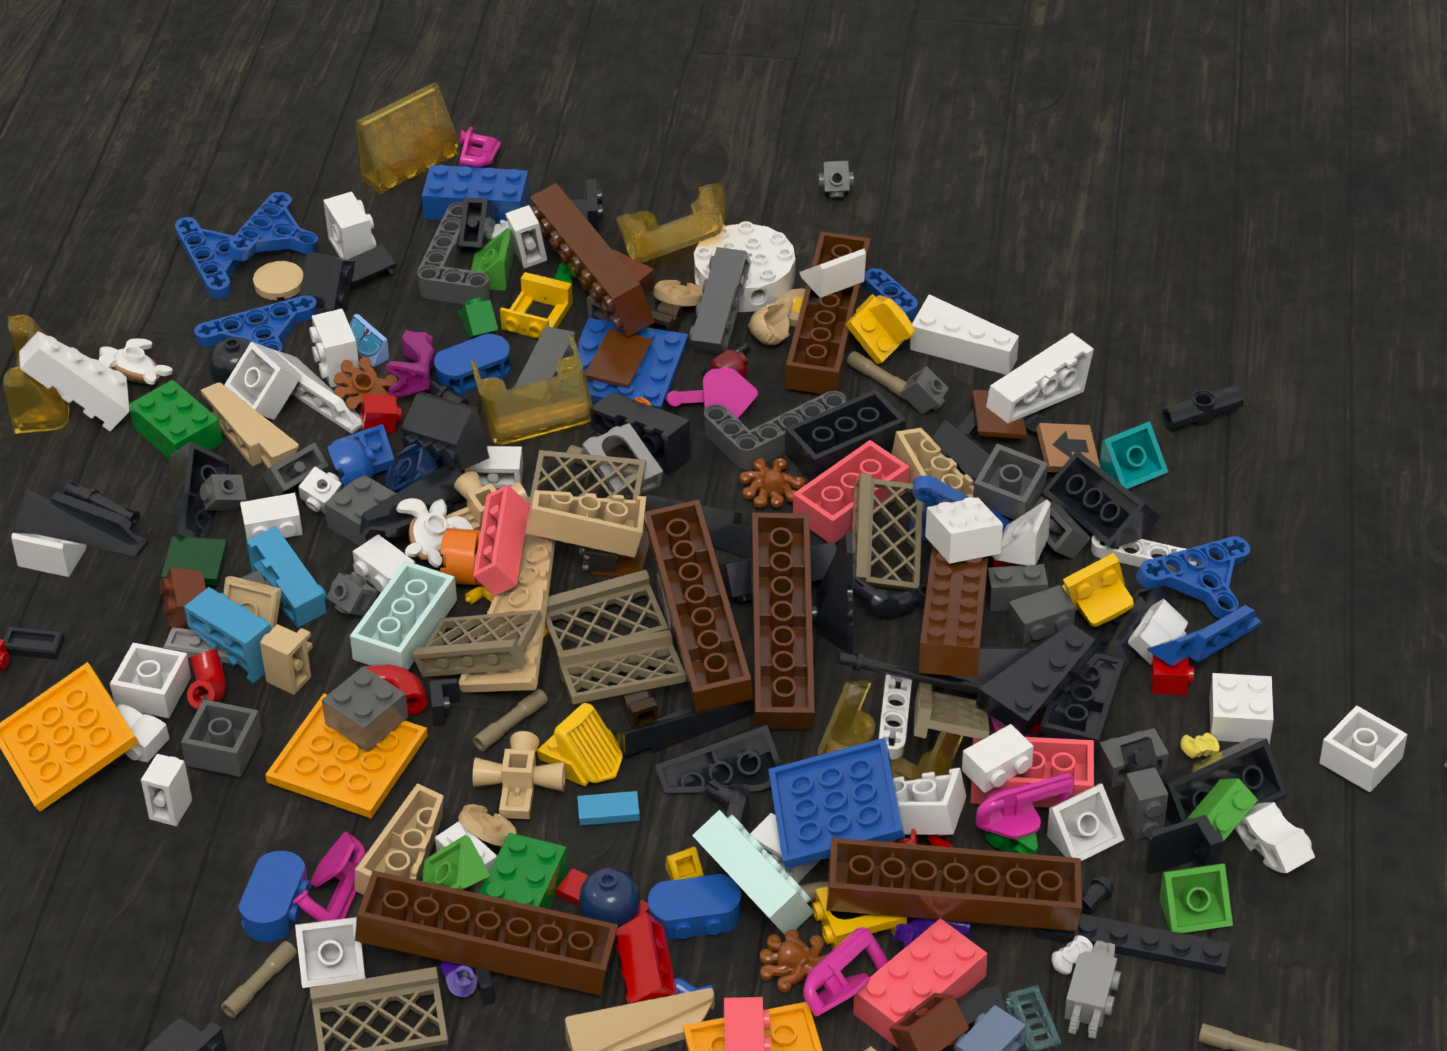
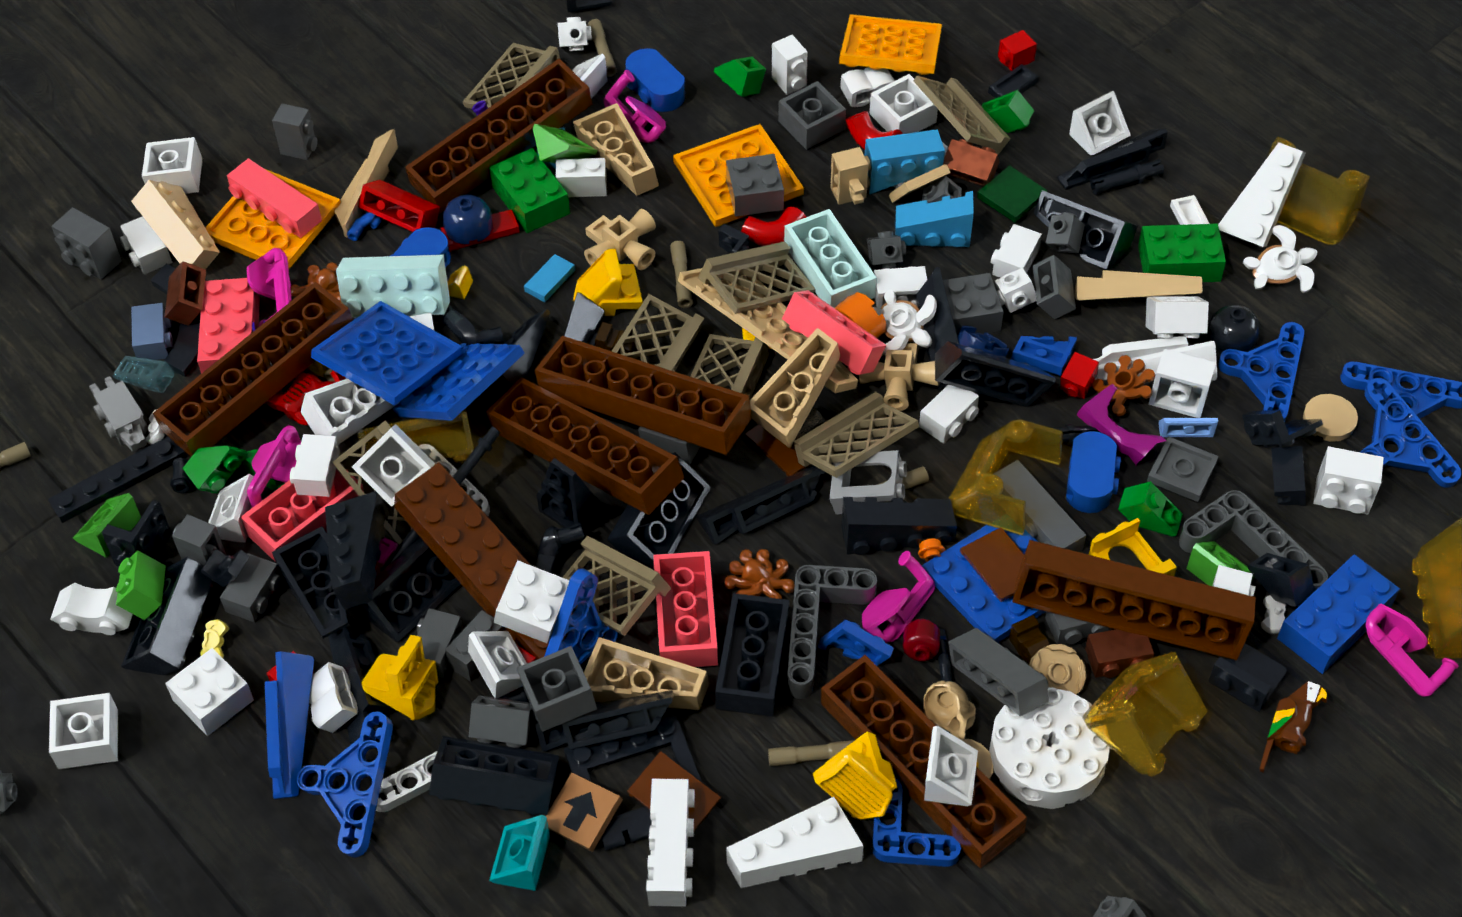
camera: 130 degrees right, 10 degrees up
blue cylinder [327,438,377,486] -> none
tan tile [458,804,517,847] -> none
dark grey brick [900,366,948,414] -> none
none -> green slope [183,446,248,494]
none -> white brick [352,424,435,507]
none -> blue plate [393,343,525,421]
none -> white brick [558,17,592,51]
none -> green slope [714,57,766,97]
none -> blue wing [818,620,894,666]
none -> dark tan fence [914,75,1011,154]
none -> green slope [982,90,1034,133]
none -> dark grey plate [1147,436,1219,502]
none -> white tile [1170,195,1210,225]
none -> reddish brown animal [1260,681,1327,773]

